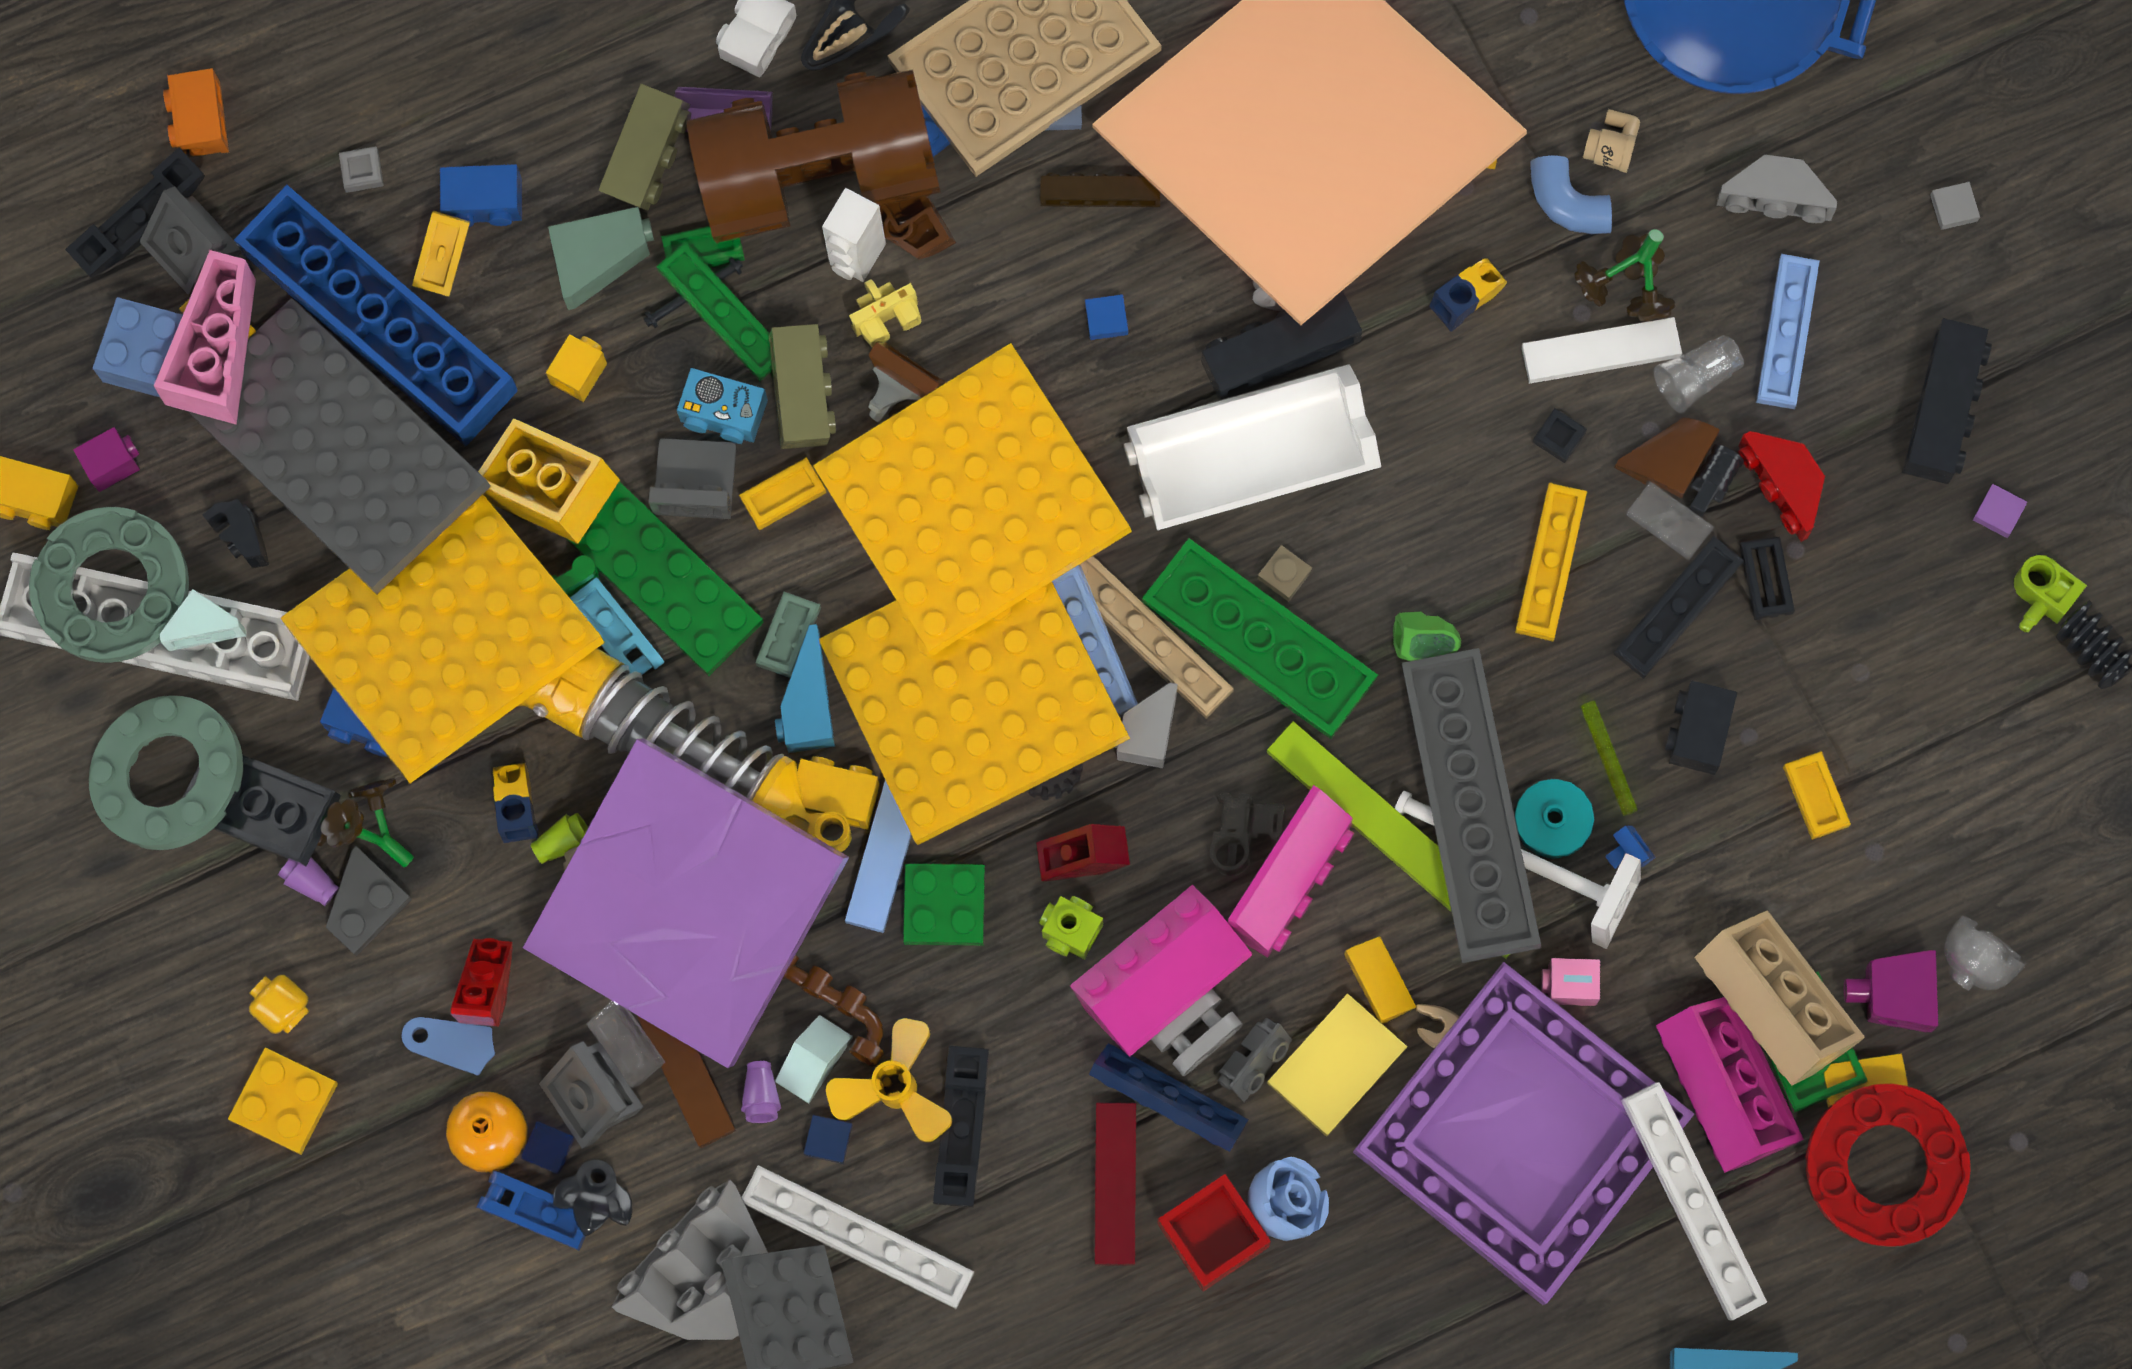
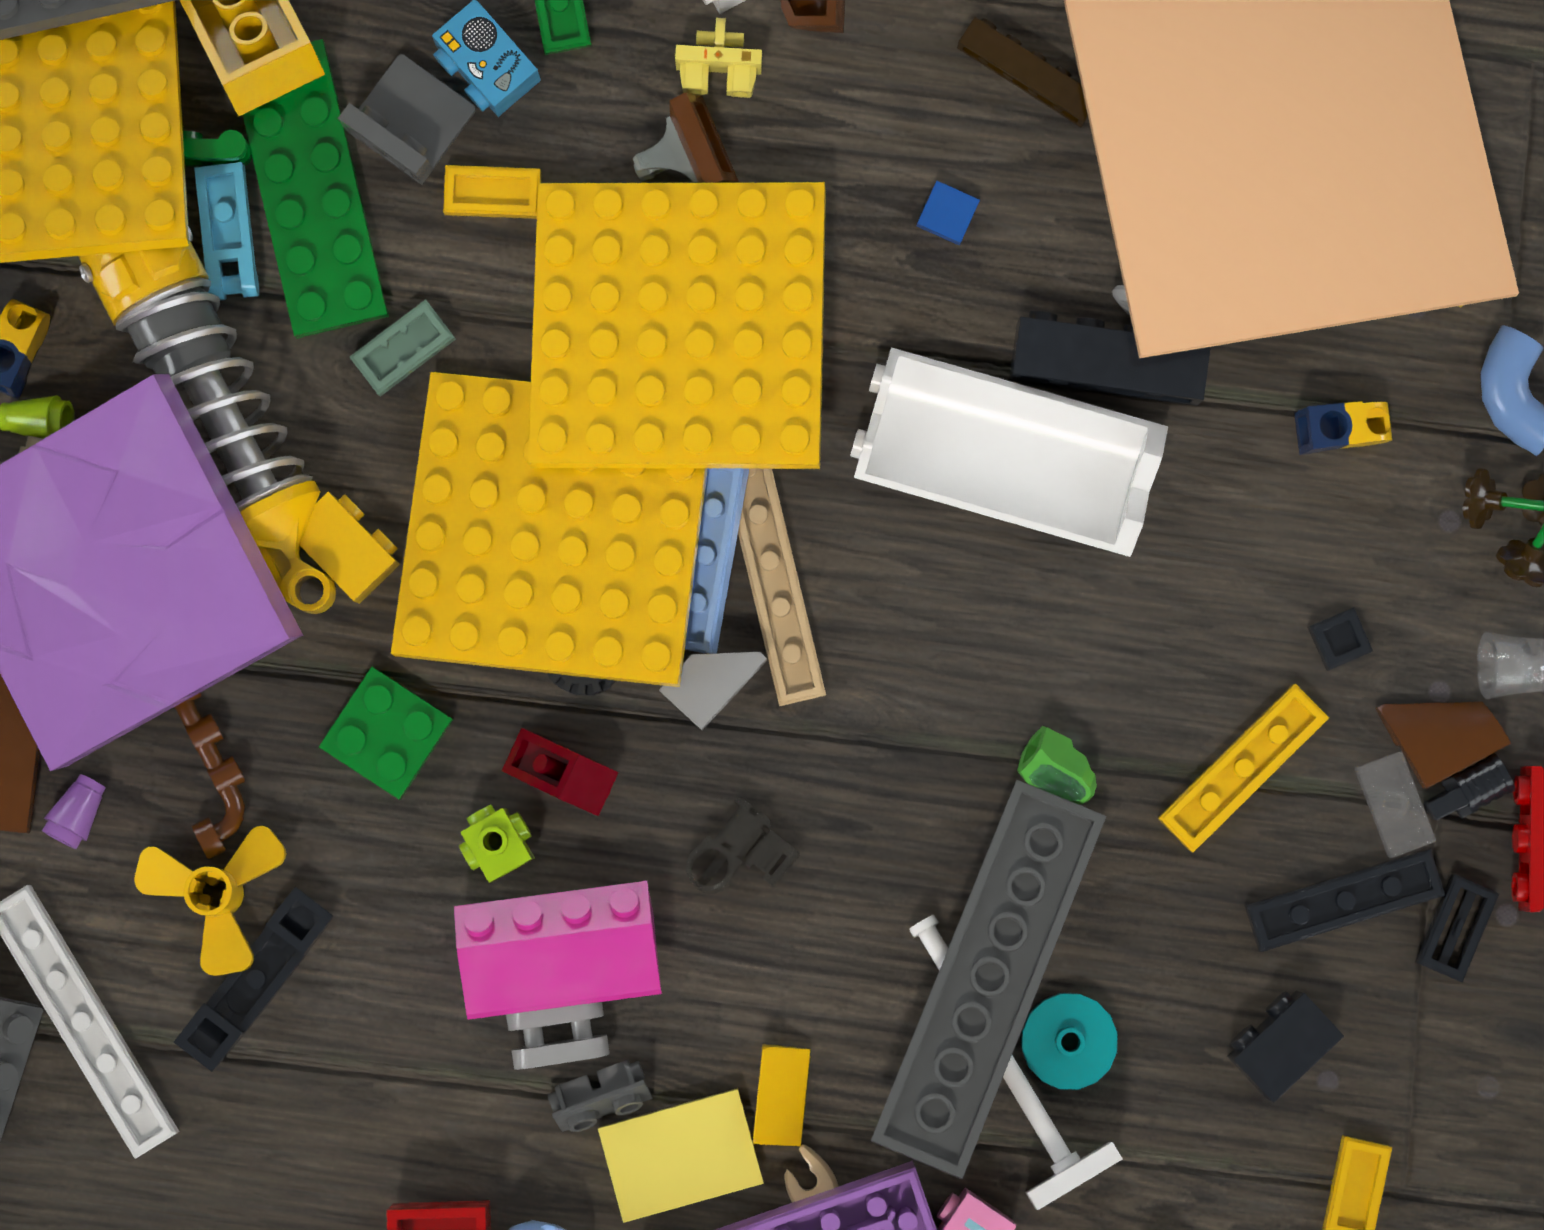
camera: 25 degrees right, 10 degrees up
olive brick [769,324,836,449] -> none
dark azure slope [775,624,835,753] -> none
light aqua slope [775,1015,853,1104] -> none
dark blue tile [804,1115,853,1164] -> none
light blue tile [845,780,912,933] -> none
dark blue plate [1089,1043,1249,1152] -> none
dark red tile [1095,1103,1136,1266] -> none
green plate [1142,538,1378,739] -> none
dark pink slope [1228,785,1355,958] -> none
dark tan plate [1258,545,1312,602] -> none
lime tile [1267,721,1510,959] -> none
white tile [1522,317,1682,384] -> none
clear neon green bar [1581,701,1638,816] -> none
blue tile [1605,826,1656,869] -> none

